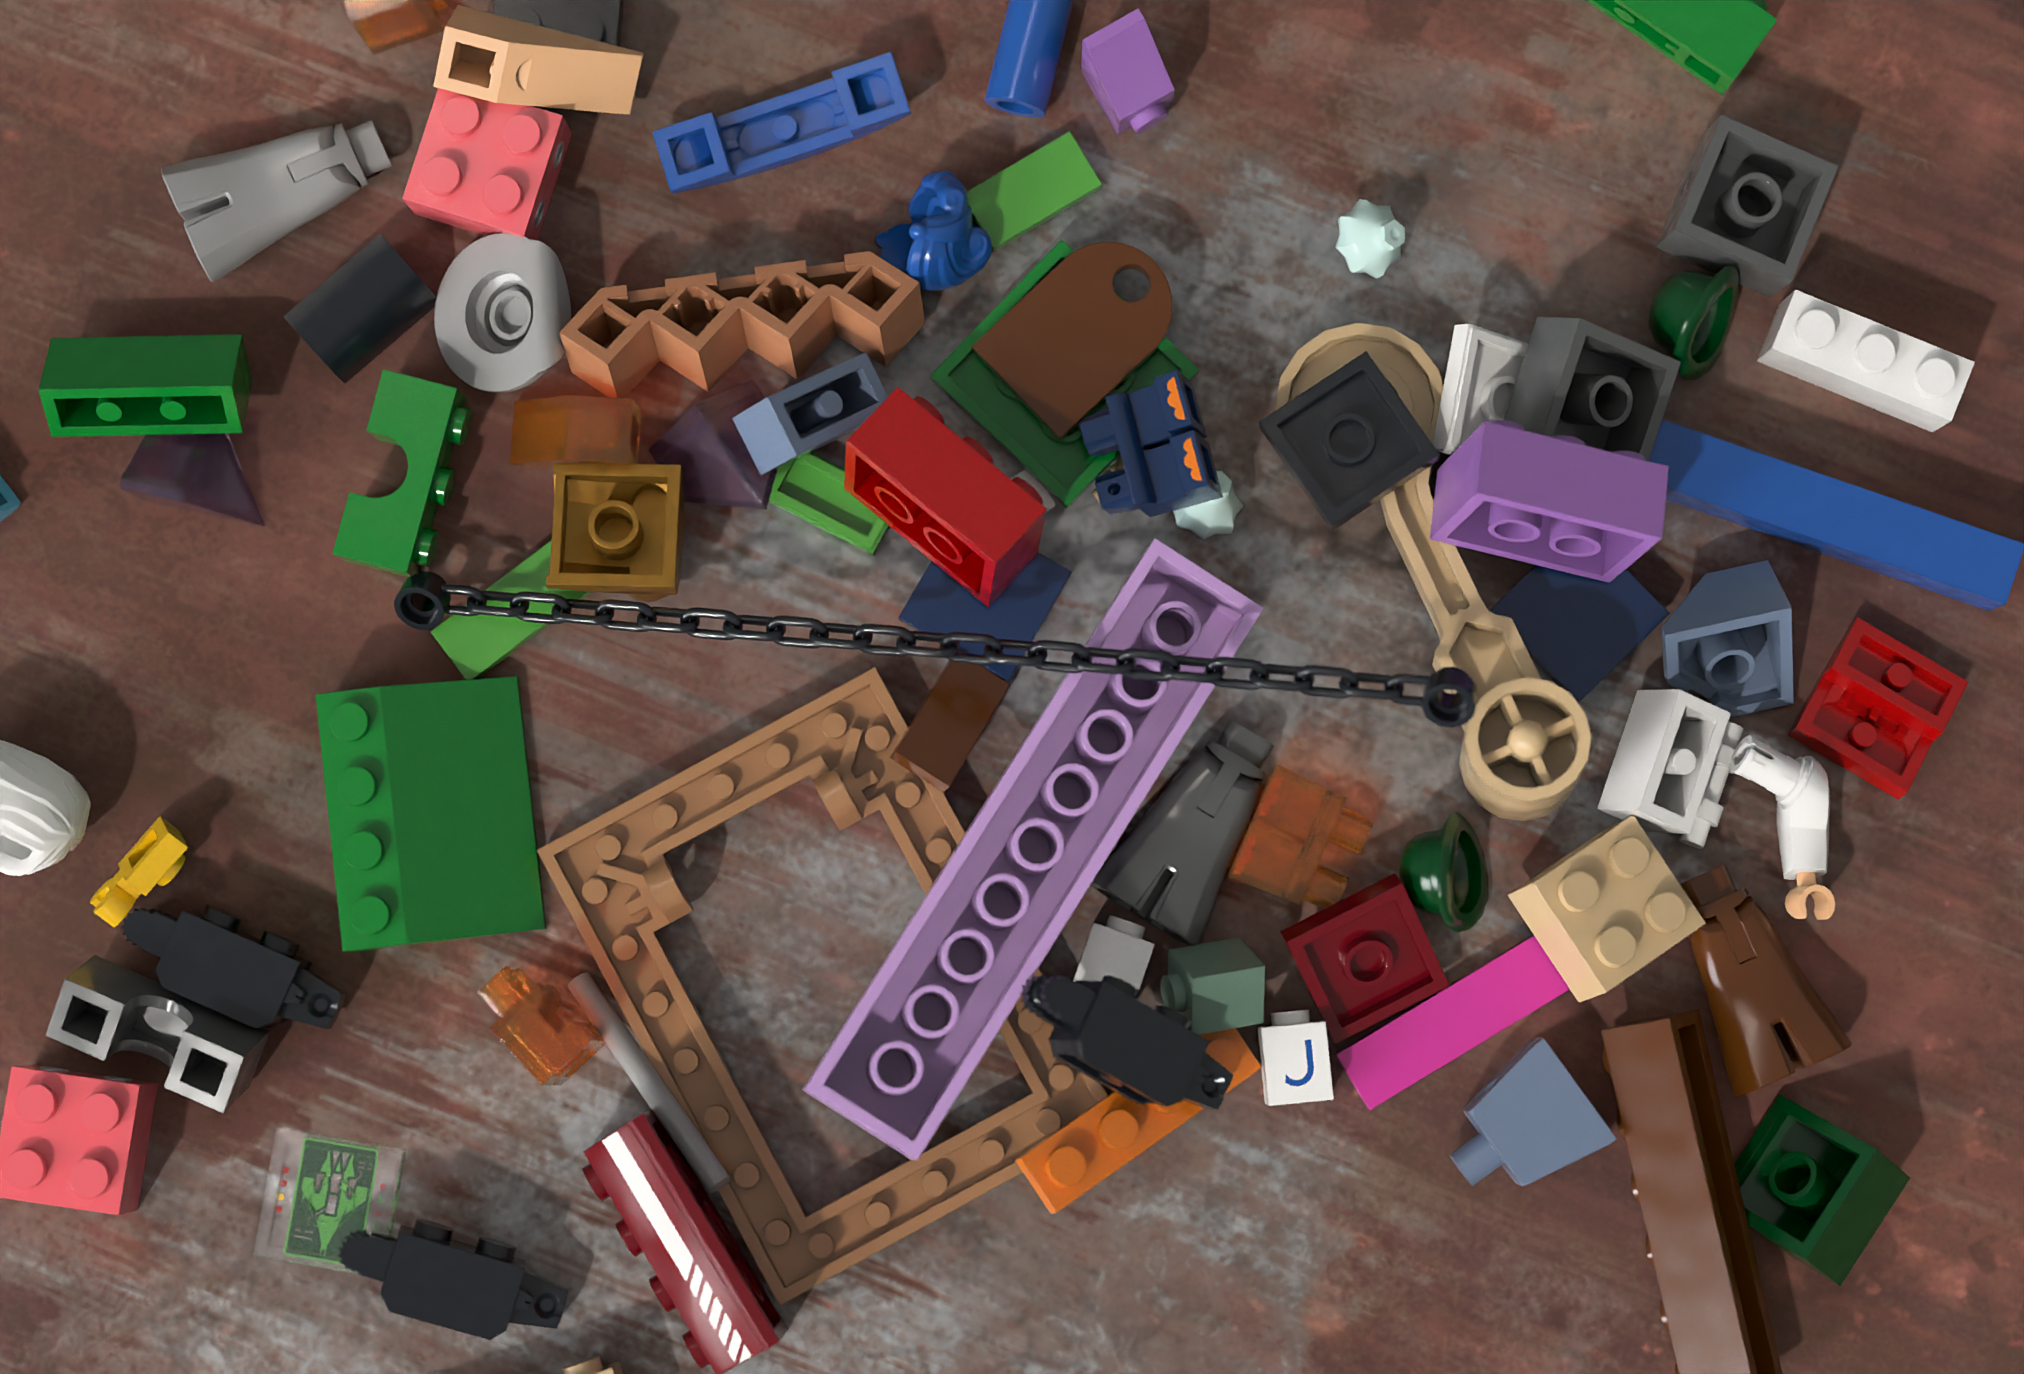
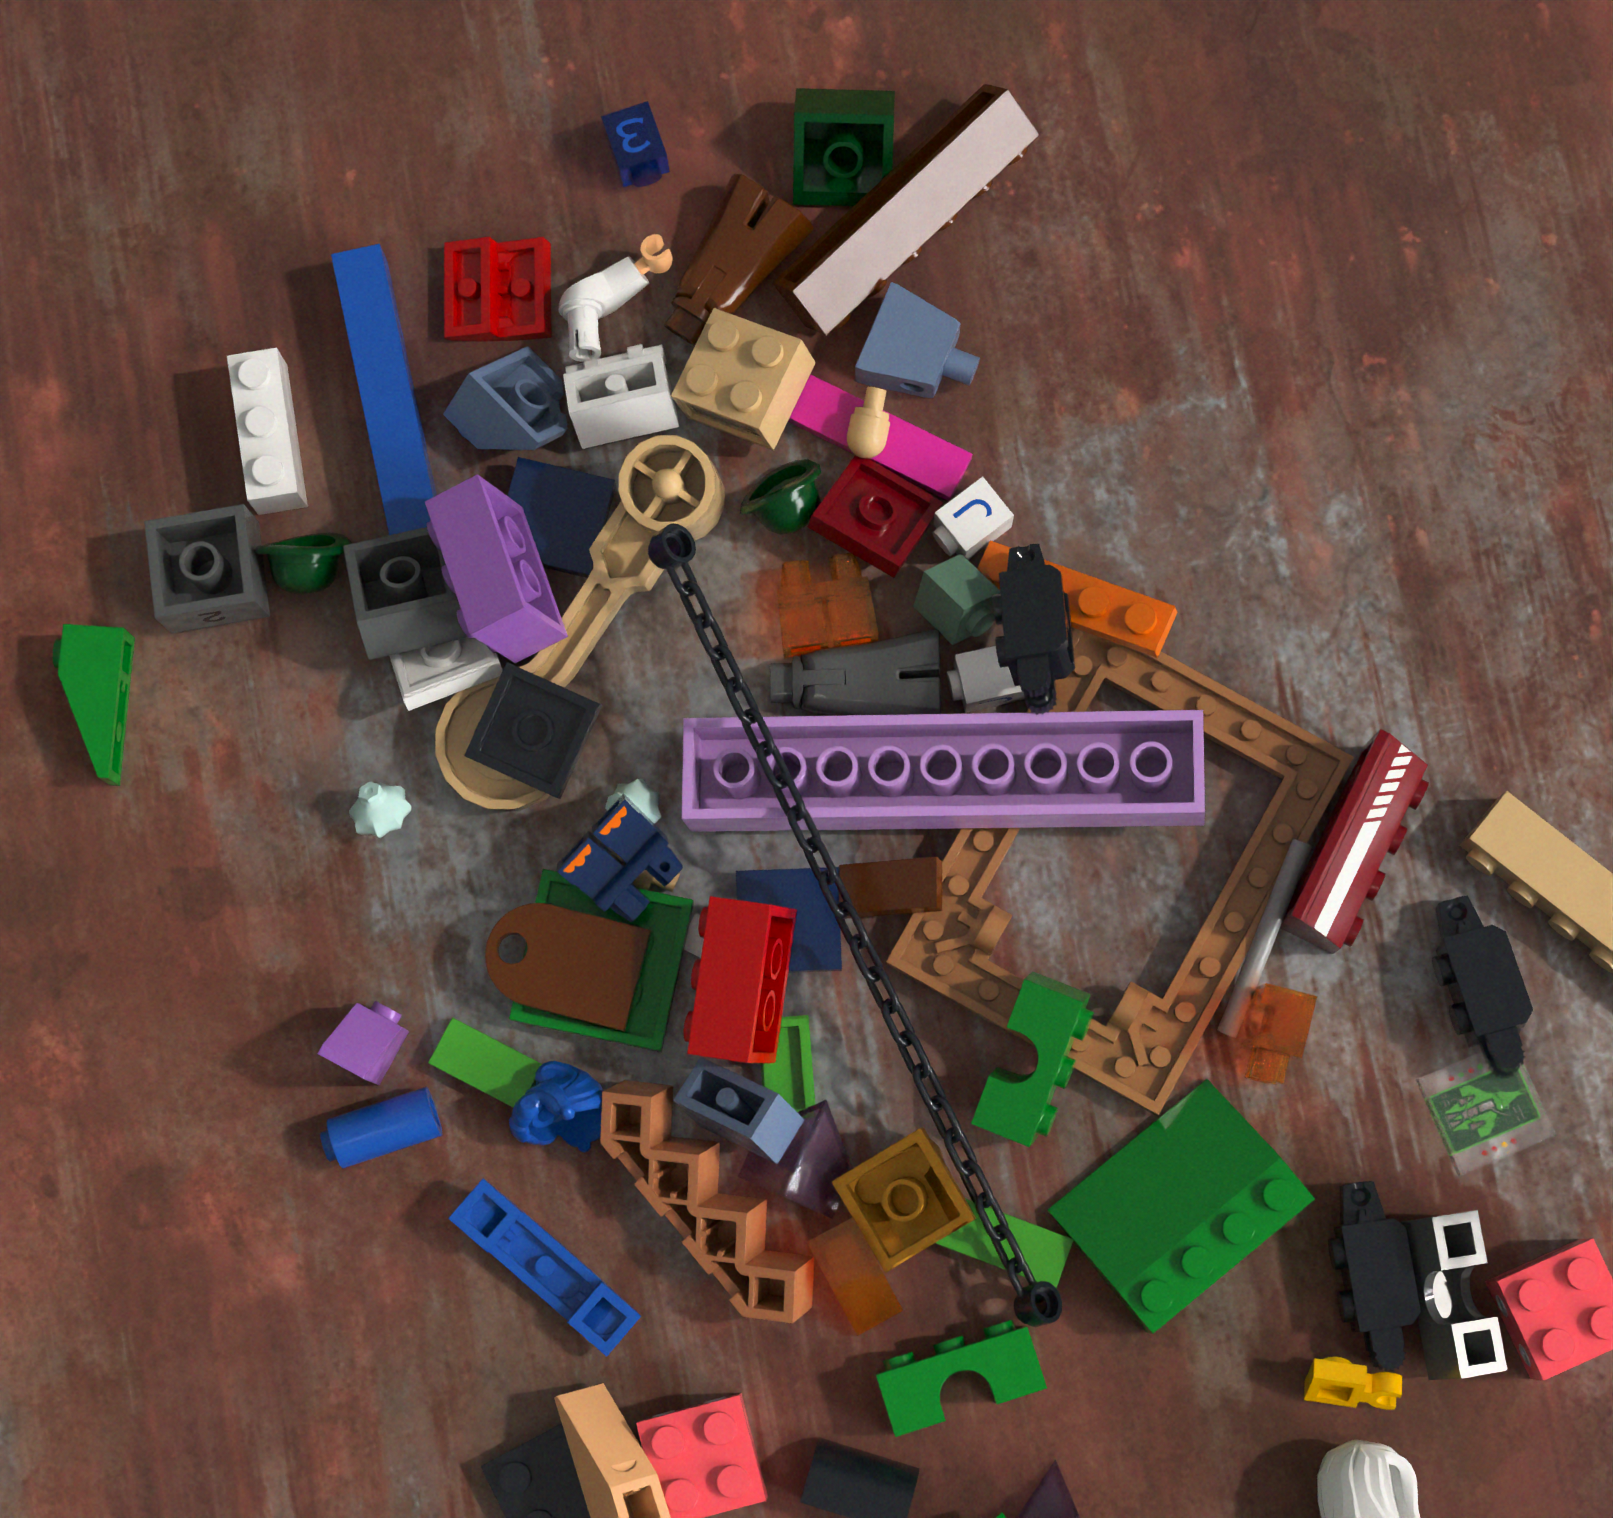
camera: 120 degrees left, 5 degrees down
light grey hat [434,233,571,393] -> none
none -> clear blue brick [601,101,670,187]
none -> tan cylinder [847,387,890,459]
none -> green arch [971,972,1094,1147]

